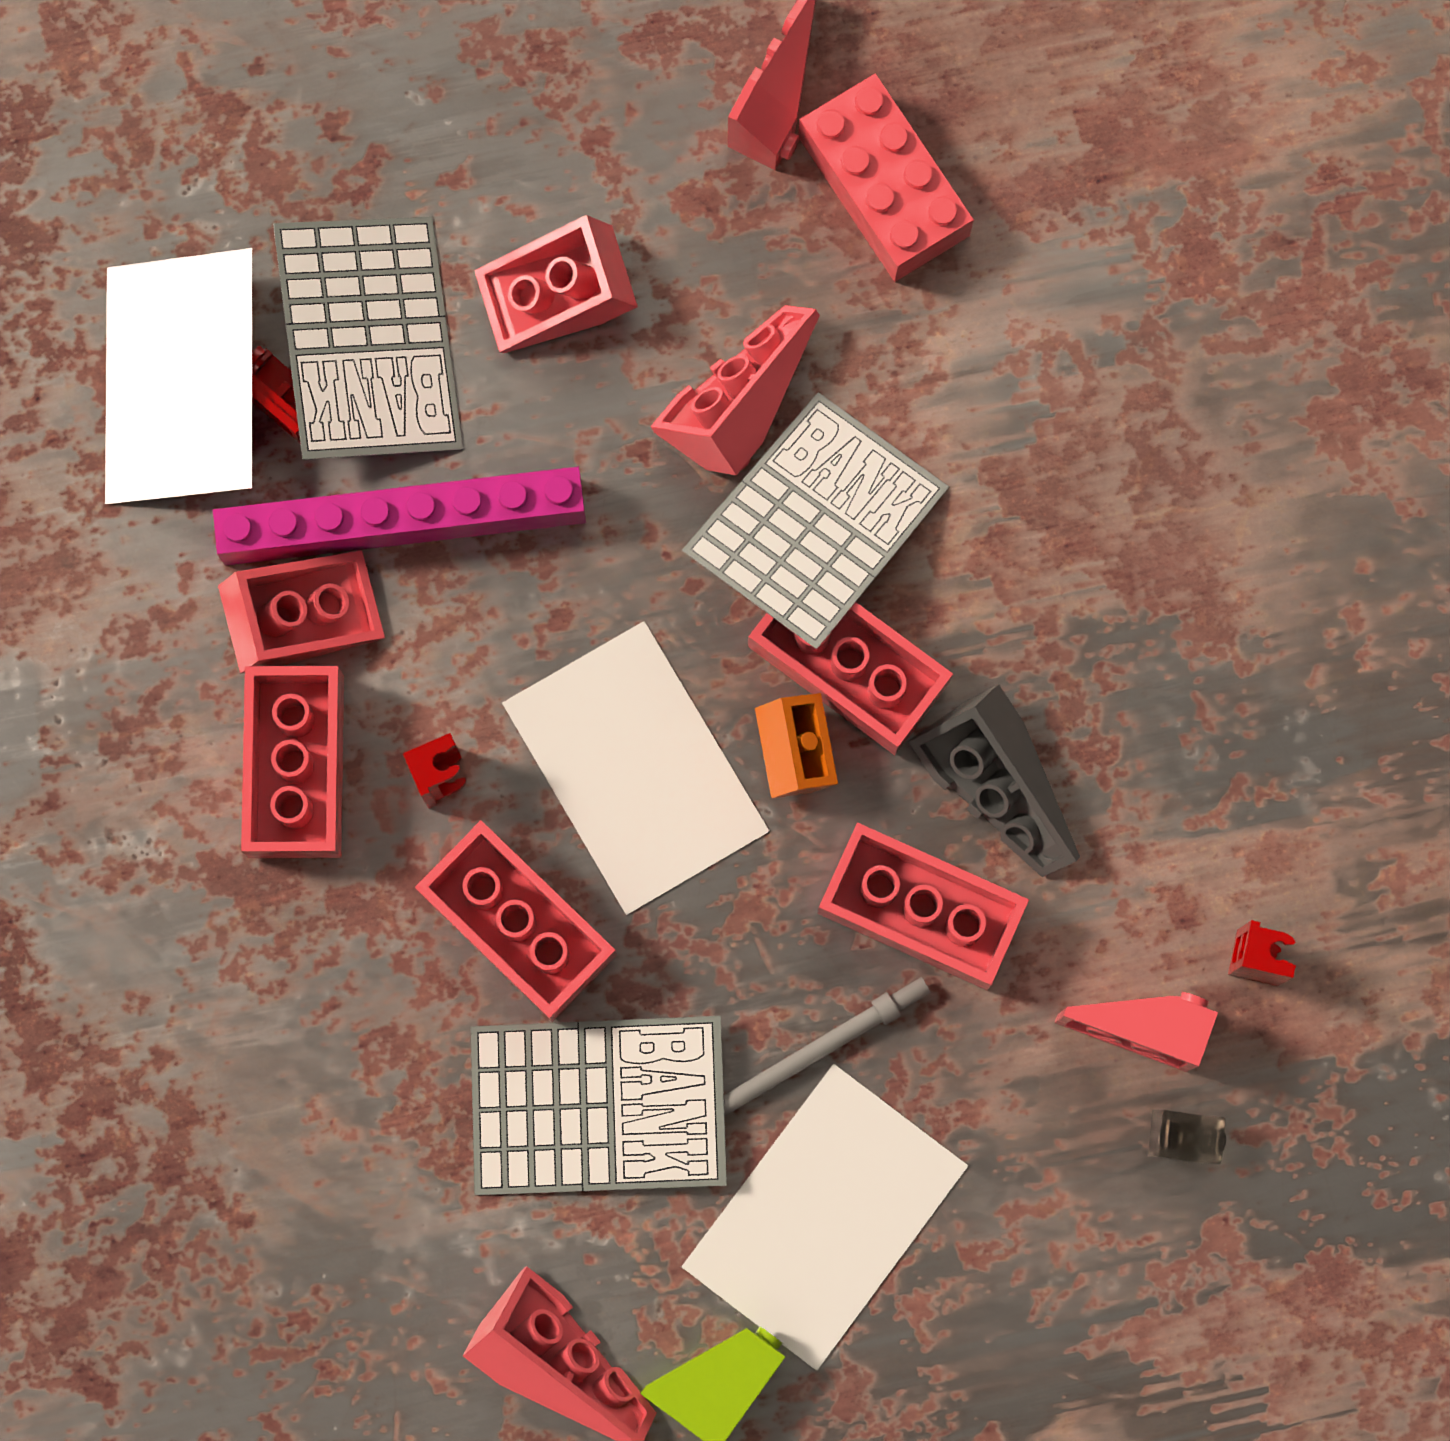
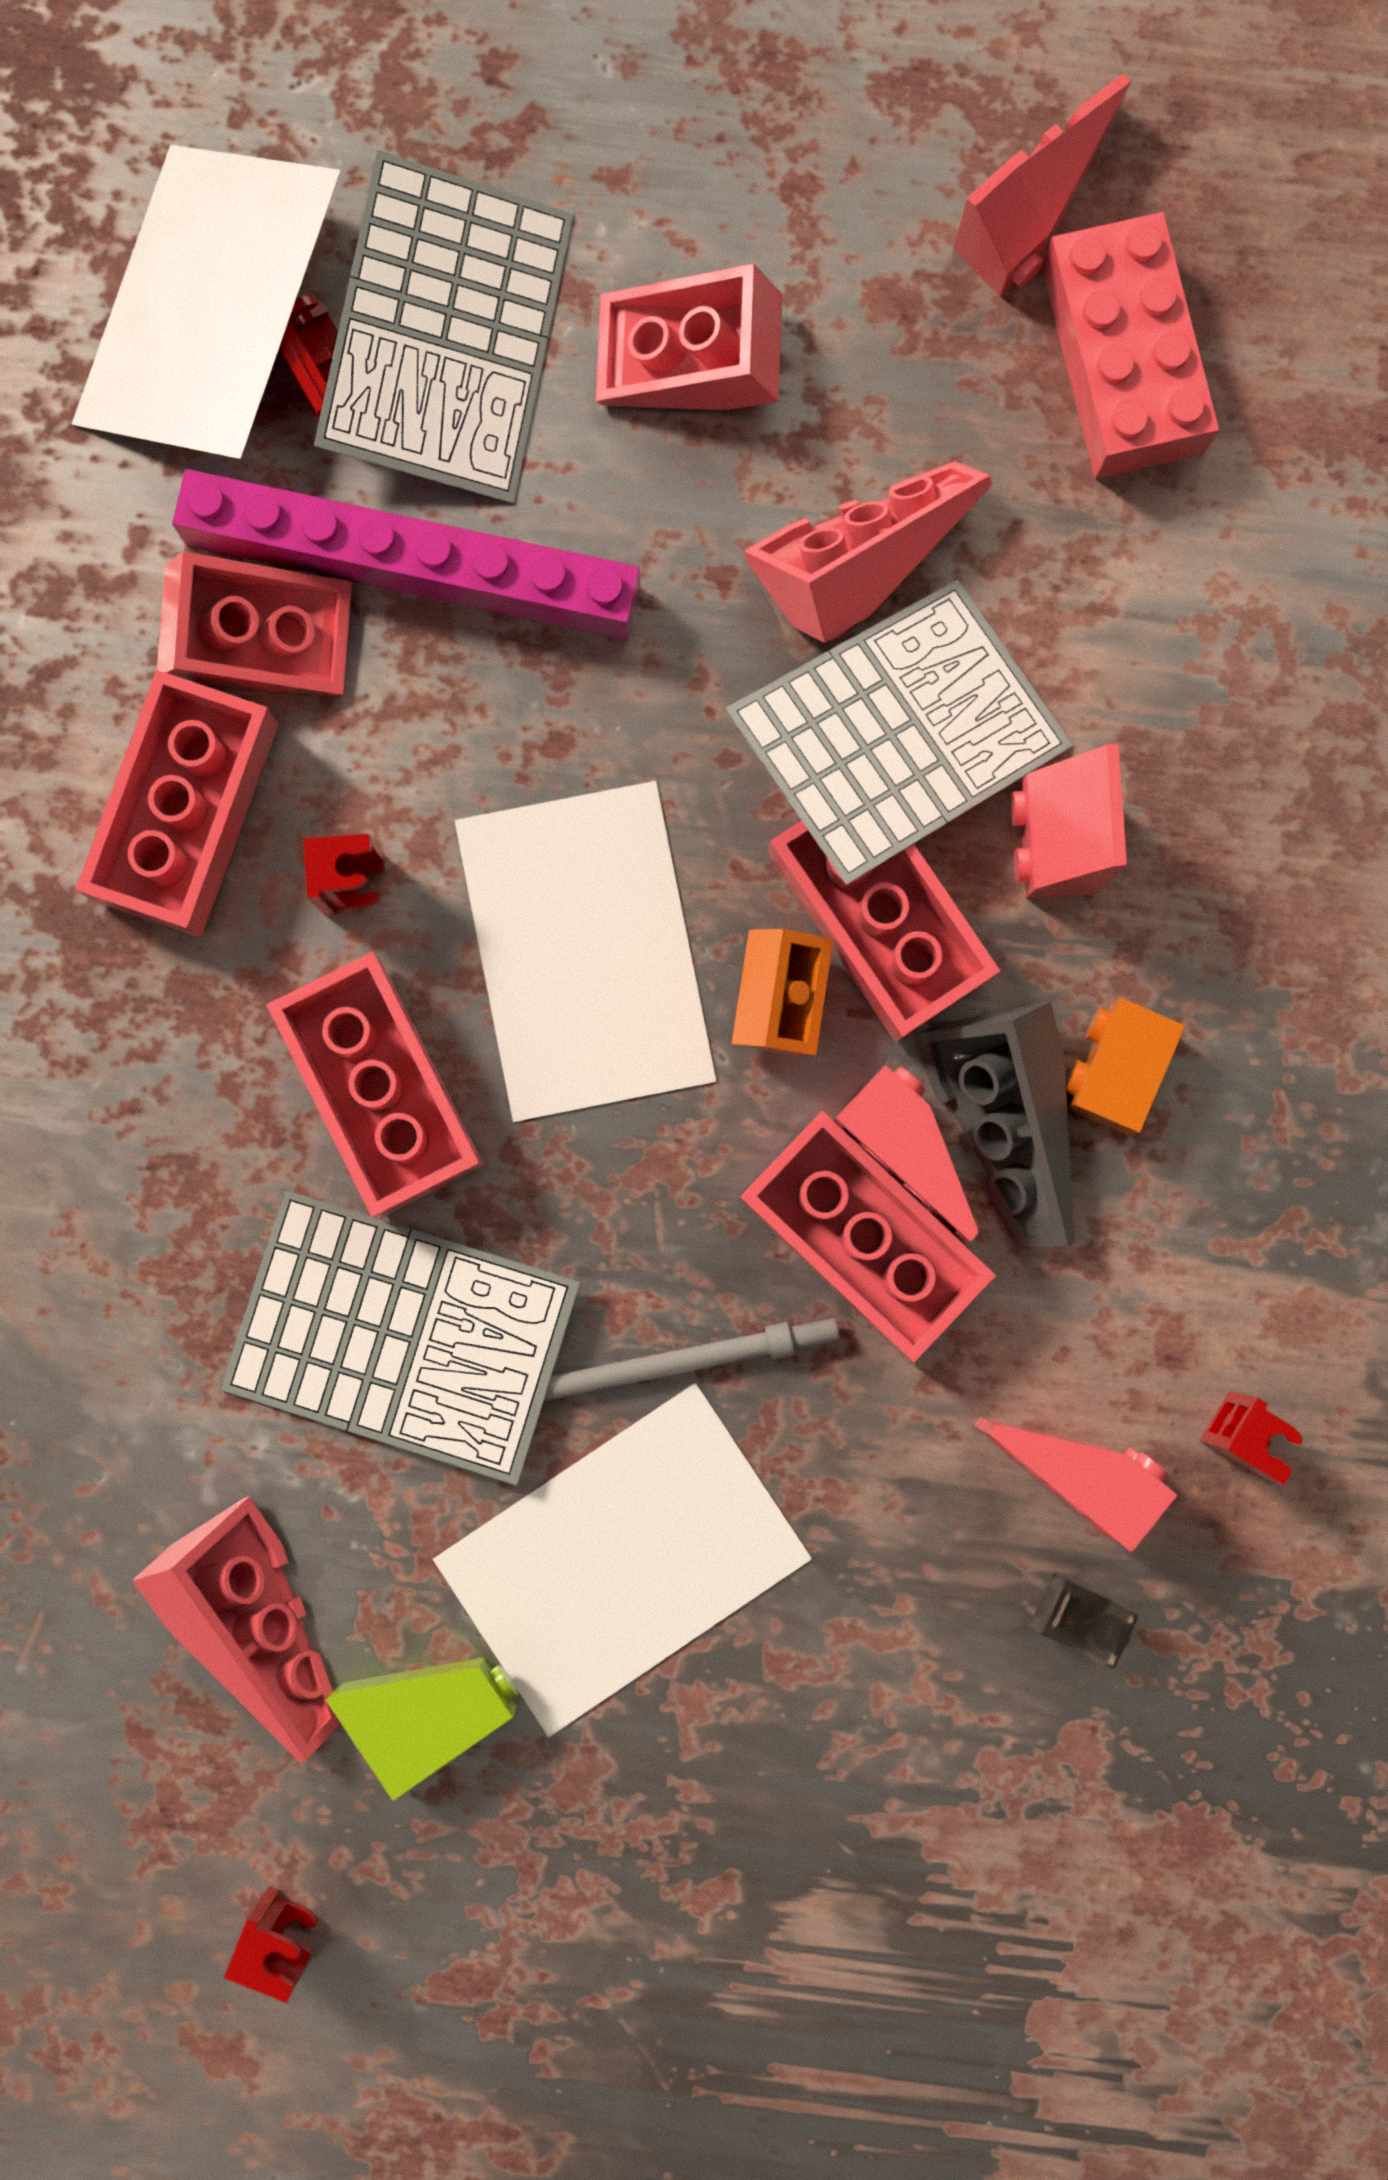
camera: 15 degrees right, 5 degrees up
none -> coral slope [833,1065,979,1242]
none -> coral slope [1010,744,1127,898]
none -> orange brick [1066,997,1185,1136]

